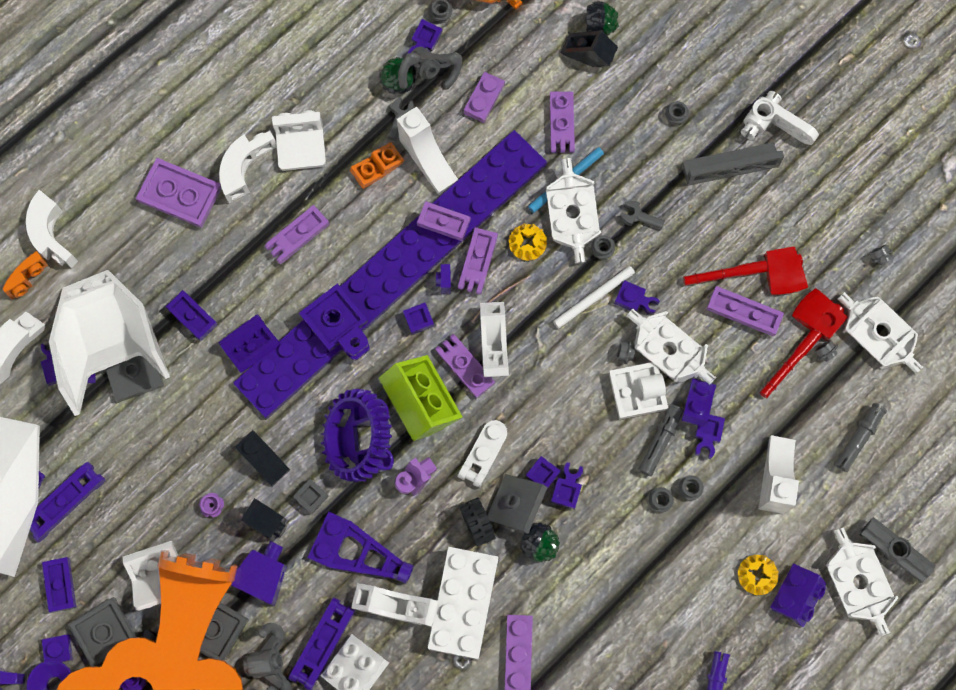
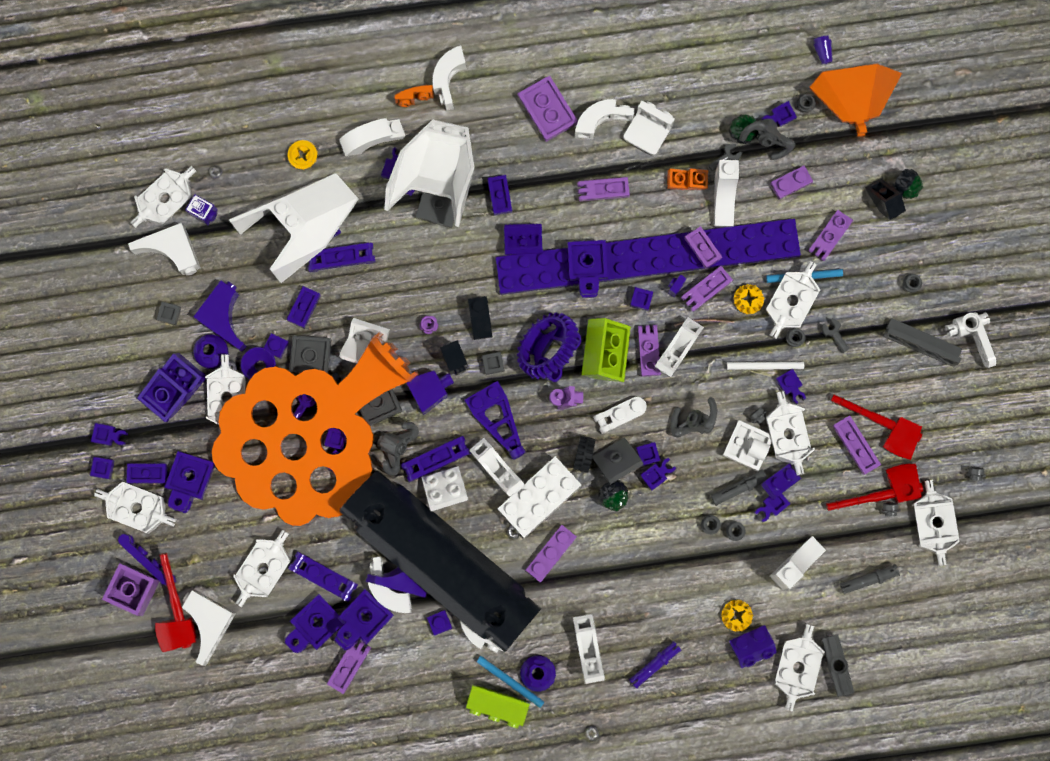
camera: 40 degrees right, 5 degrees up
none -> dark grey piece [671,397,718,438]

